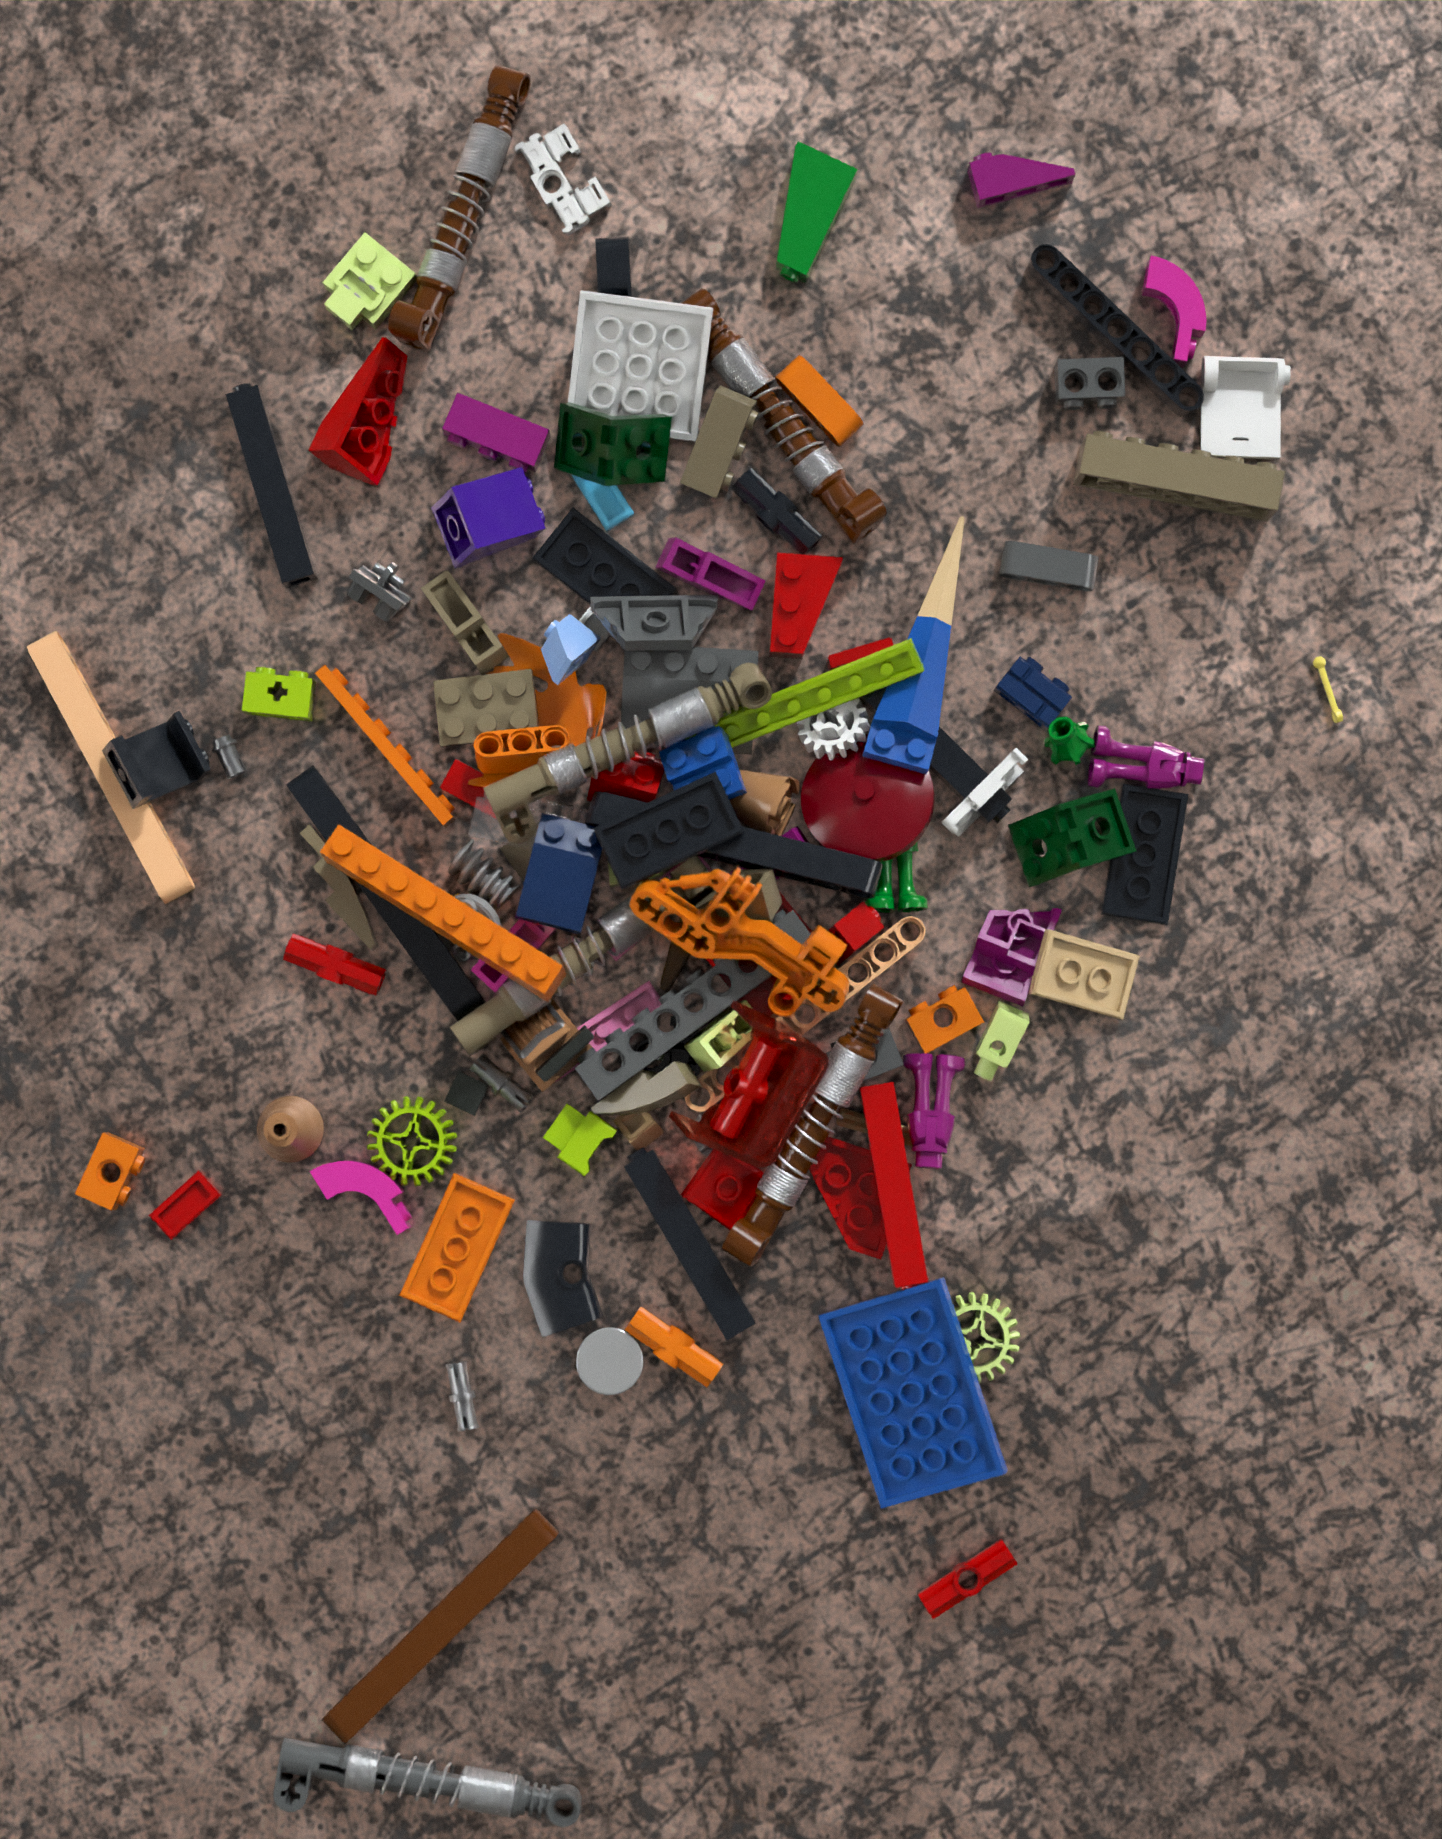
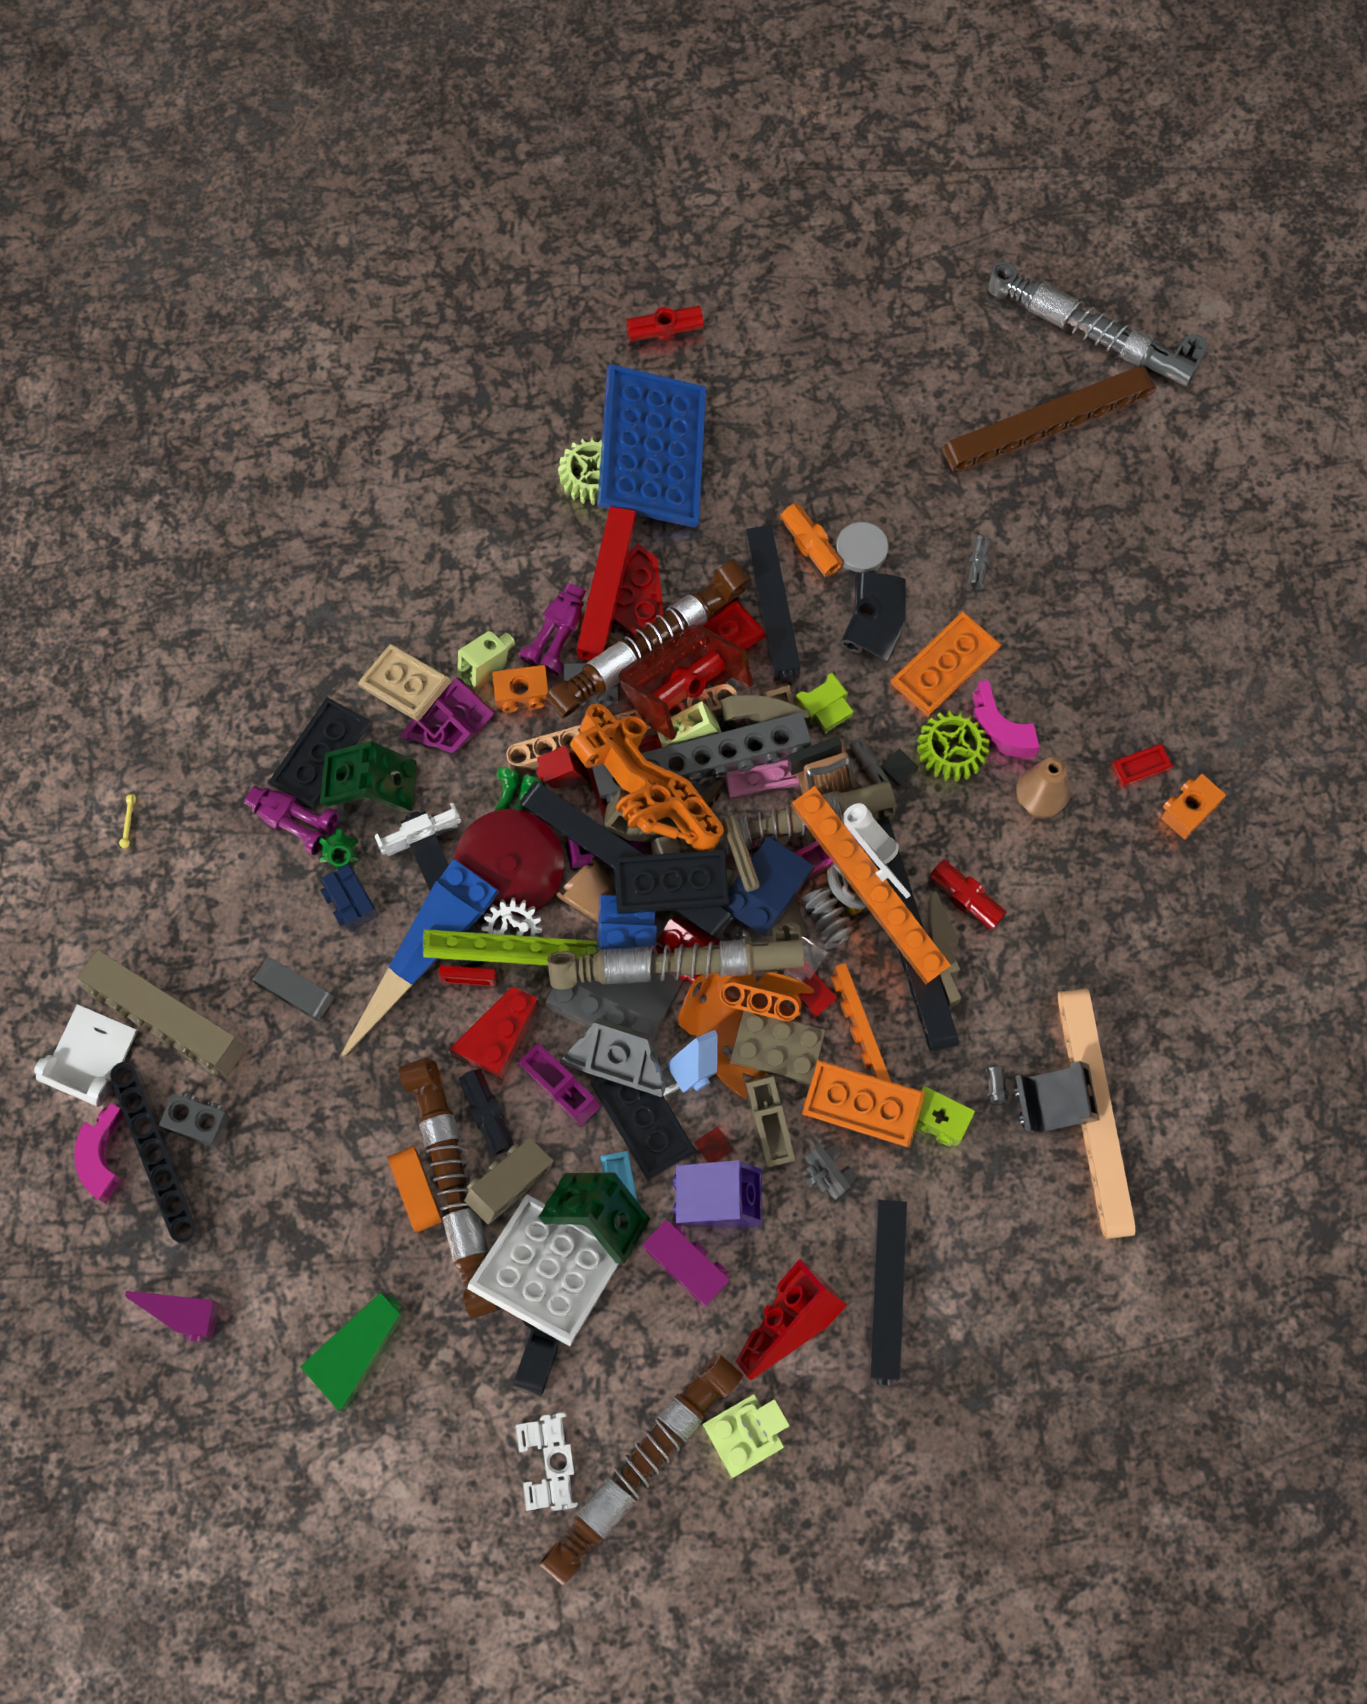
camera: 160 degrees left, 15 degrees down
none -> clear red tile [694,1127,734,1163]
none -> dark tan axle [722,815,760,892]
none -> orange tile [802,1060,926,1148]
none -> white door [842,803,911,899]

